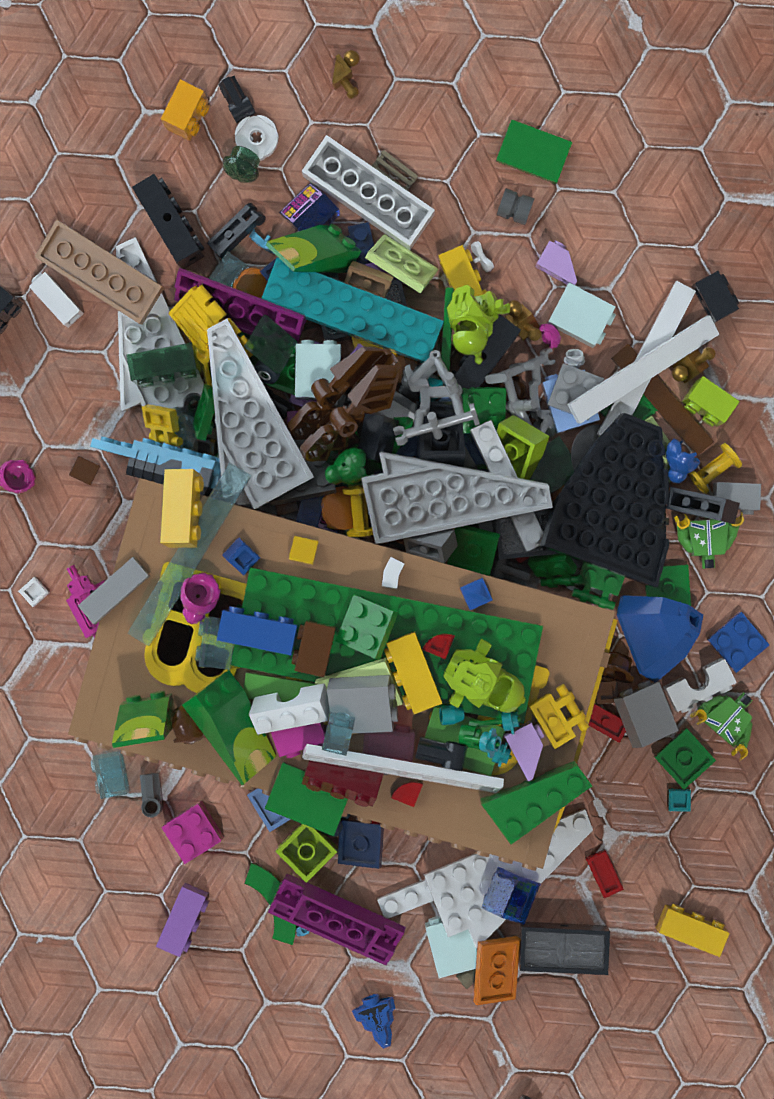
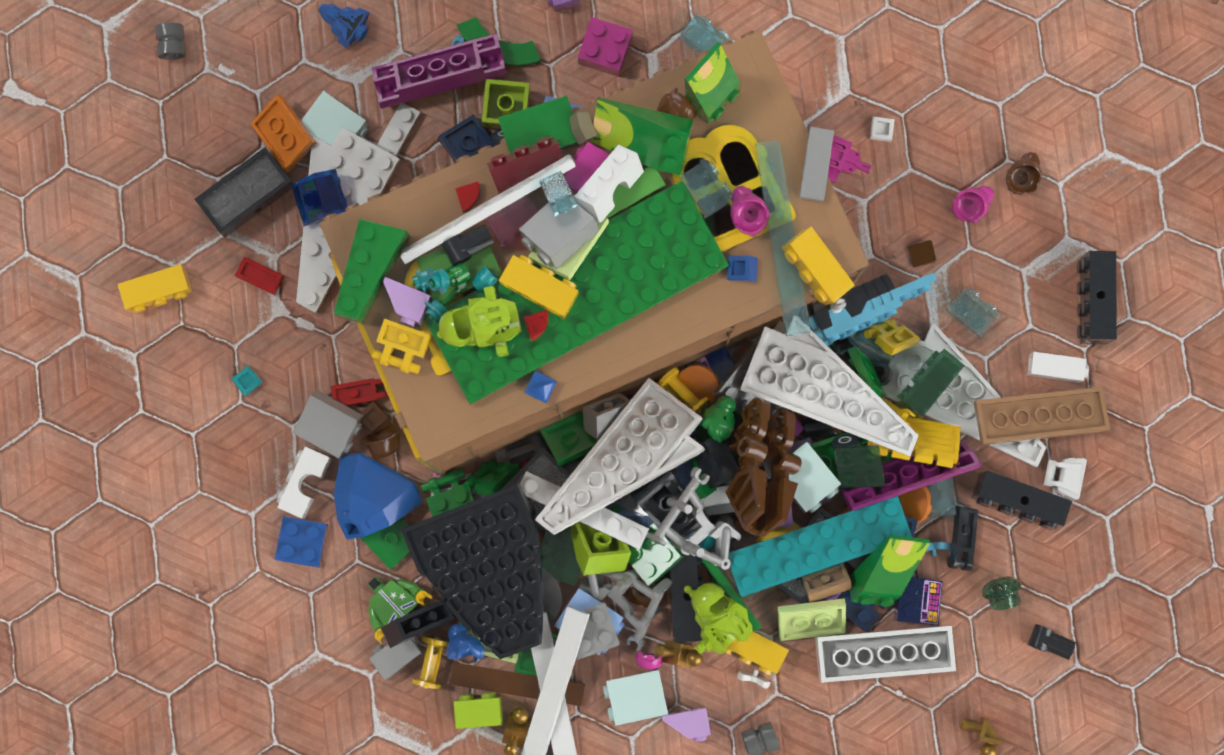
camera: 140 degrees right, 5 degrees down
dark grey piece [140,773,164,818] -> none
light orange brick [161,79,210,141] -> none
blue brick [217,606,298,655] -> none
white plate [235,115,279,161] -> none
yellow slope [289,536,319,565] -> none
reddish brown brick [291,620,336,677] -> none
green plate [336,595,398,660] -> none
dark tan tile [371,150,418,191] -> none
white piece [382,557,404,589] -> none
dark tan hose [456,969,476,989] -> none
white plate [564,349,585,368] -> none
green plate [653,727,716,789] -> none
bright green torso [690,692,753,761] -> none
none -> dark tan piece [569,112,597,145]
none -> clear light blue bracket [946,288,1000,338]
none -> white piece [1044,458,1087,501]

